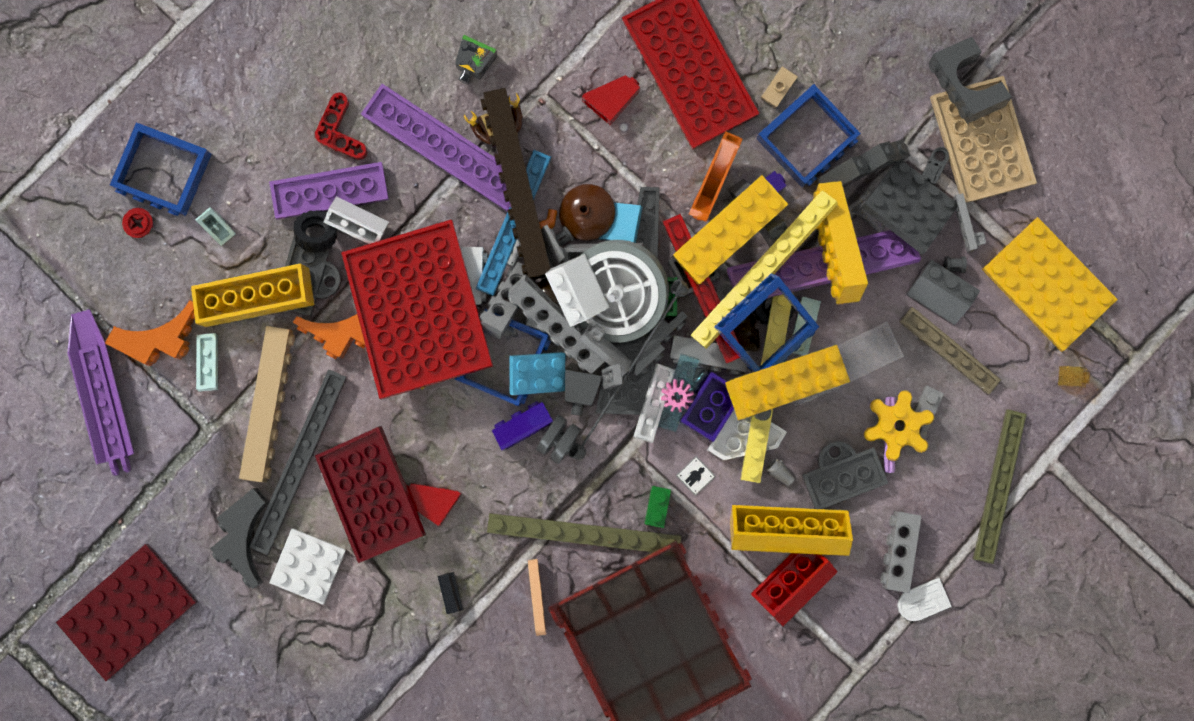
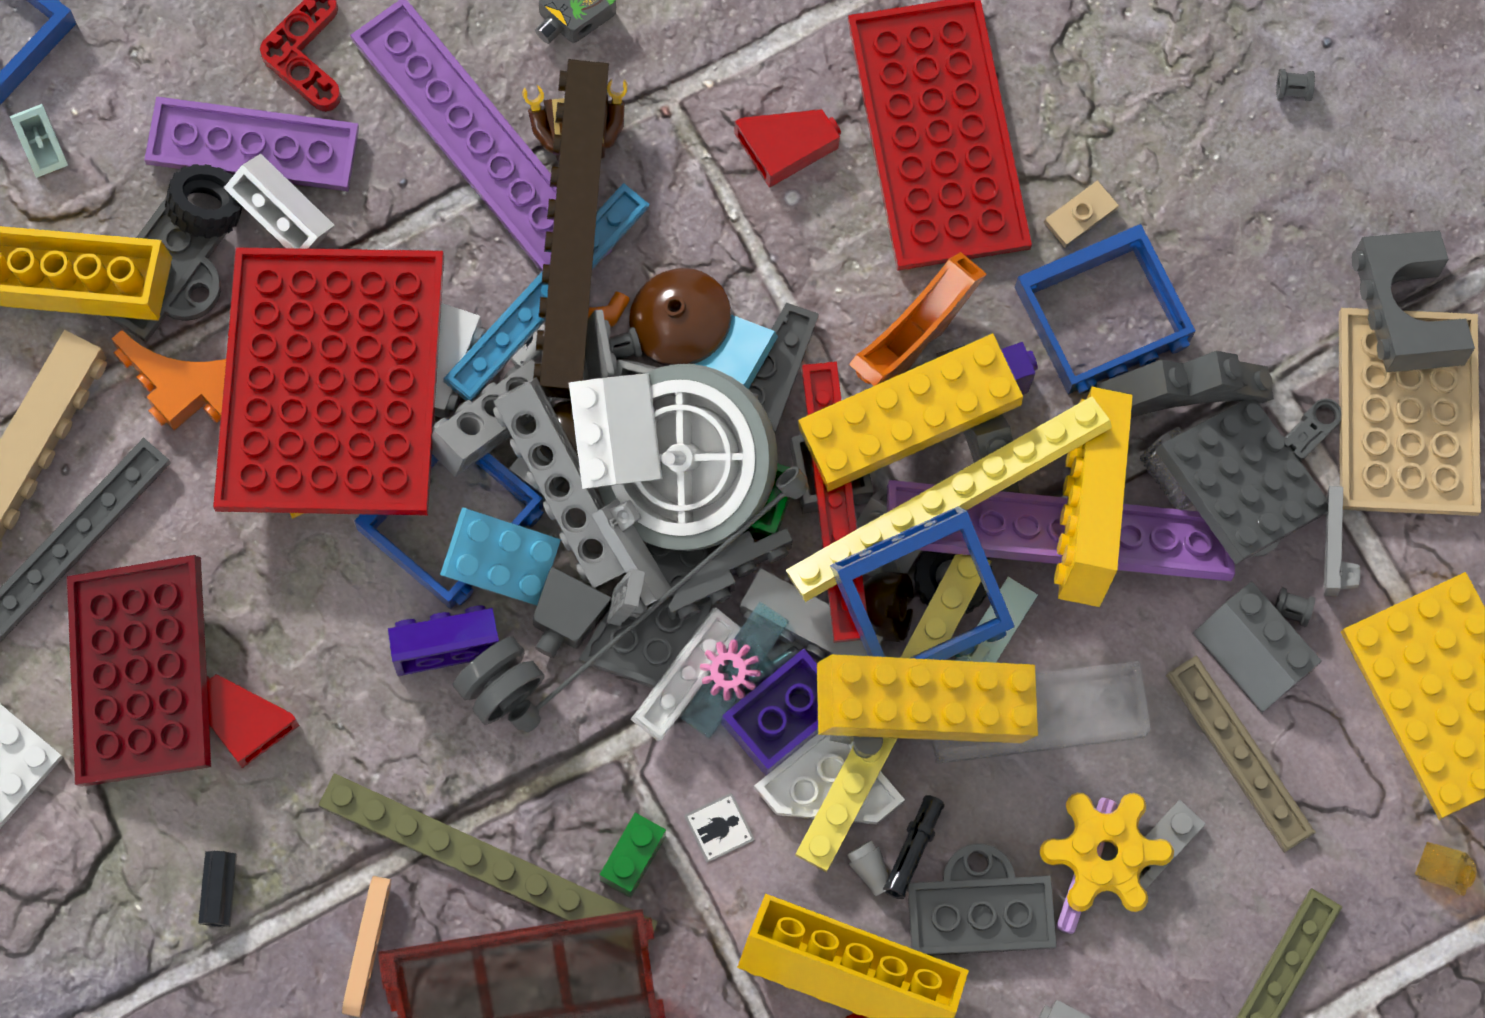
camera: 15 degrees right, 10 degrees down
none -> black pin [883,795,945,899]

